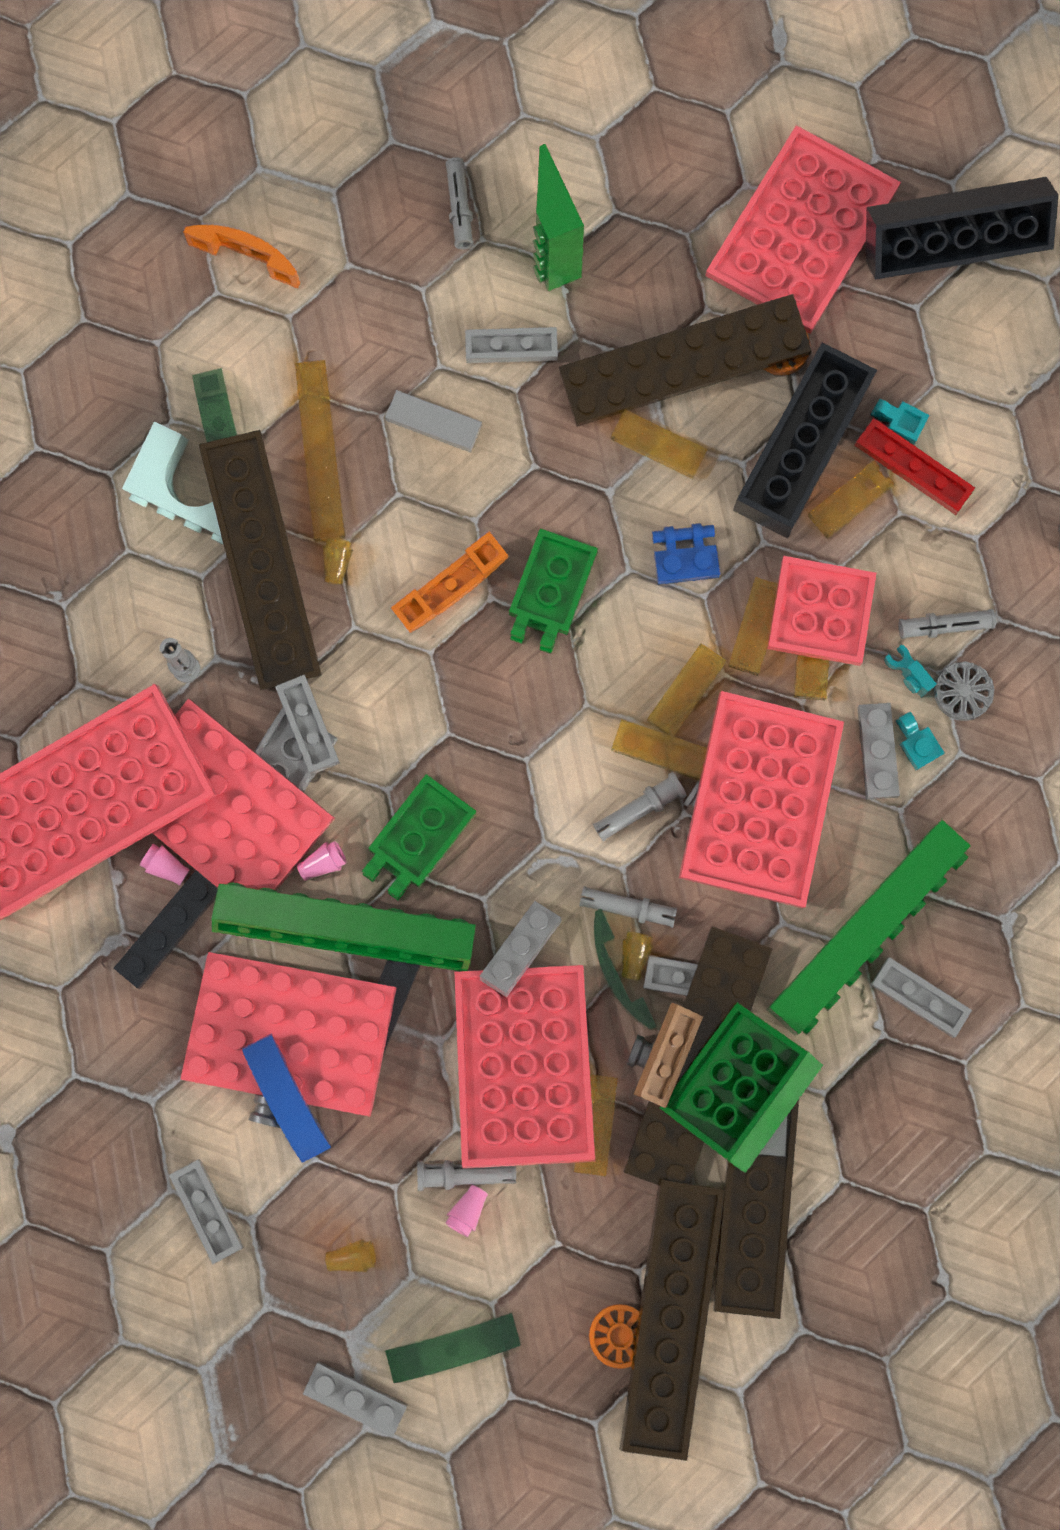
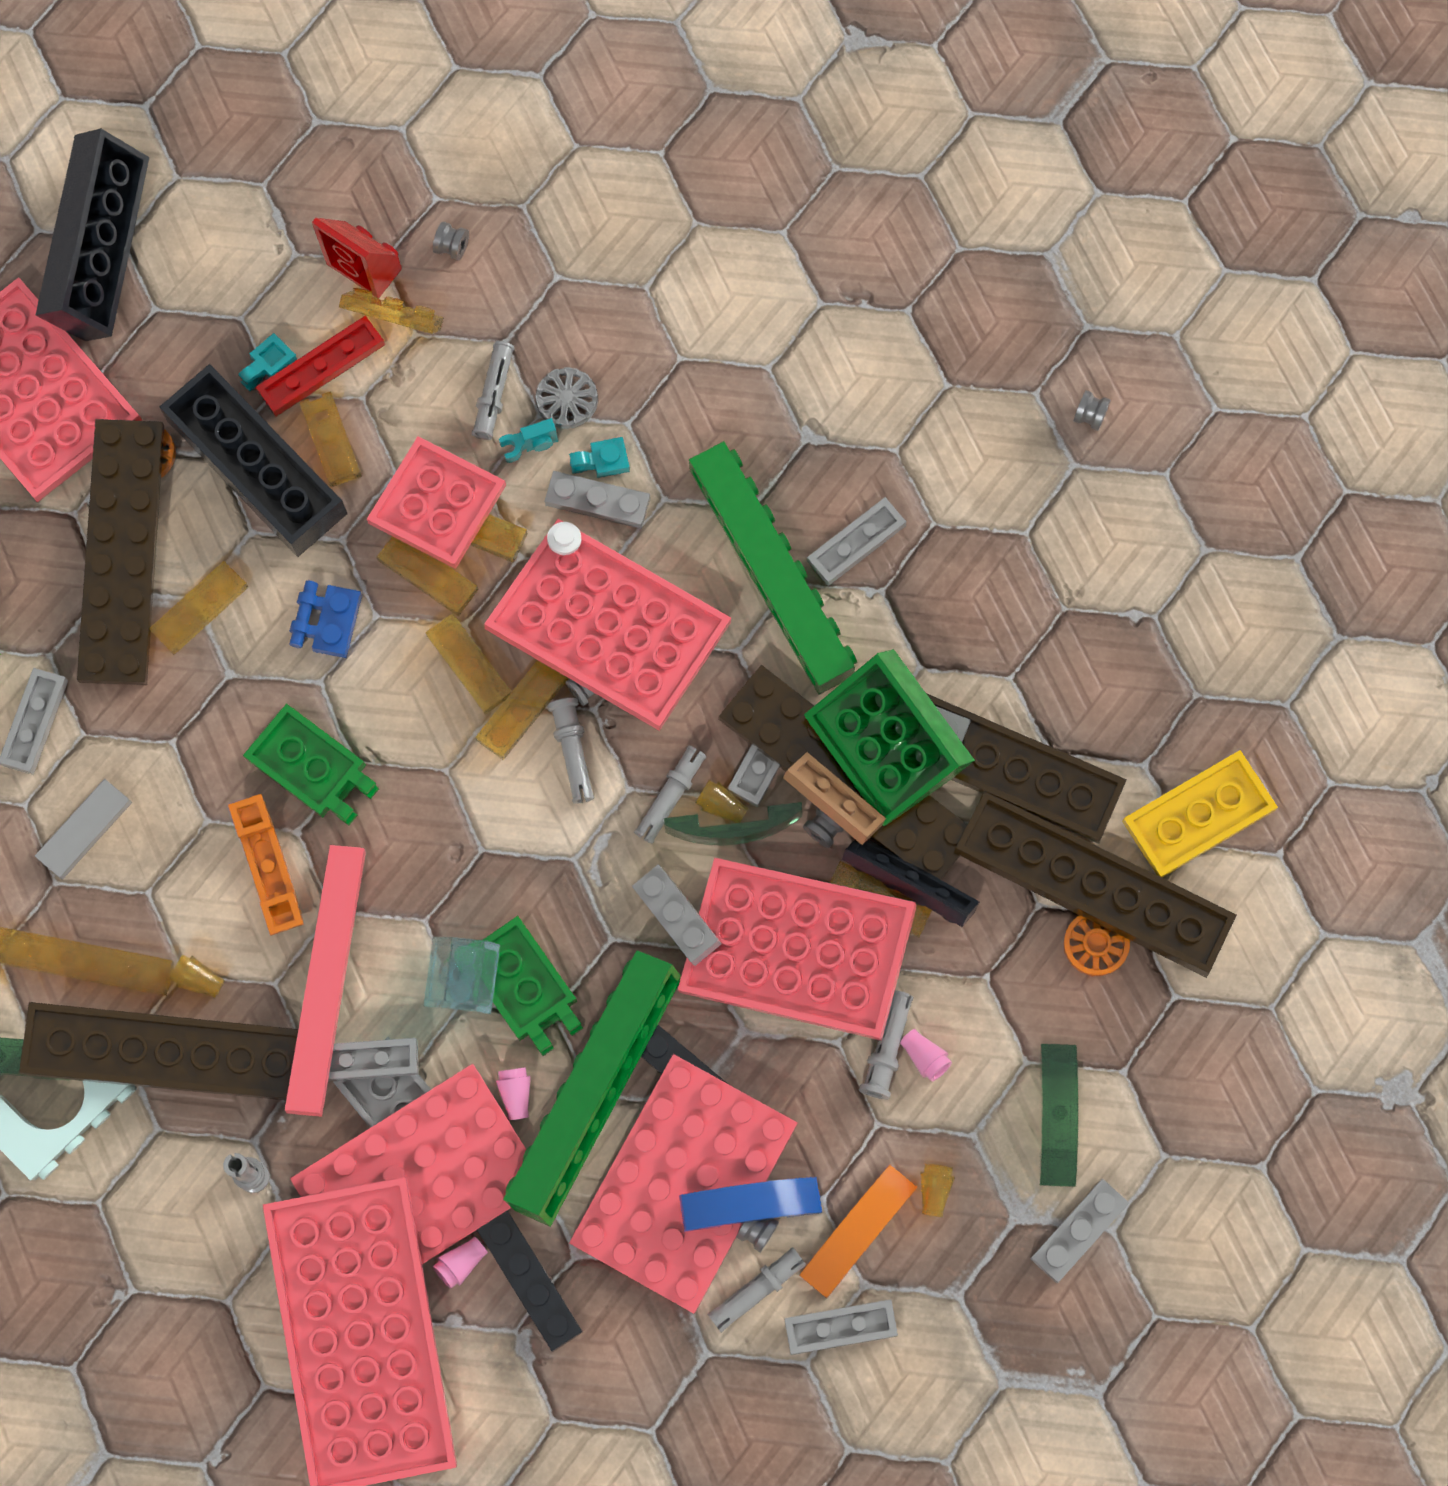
camera: 70 degrees left, 5 degrees down
none -> coral tile [285,845,366,1117]
none -> red slope [311,217,402,299]
none -> clear yellow plate [339,288,444,334]
none -> clear light blue slope [423,937,500,1014]
none -> white plate [547,522,581,555]
none -> light grey pin [707,1247,807,1333]
none -> orange slope [799,1165,917,1299]
none -> black plate [842,839,980,927]
none -> yellow plate [1122,750,1278,878]

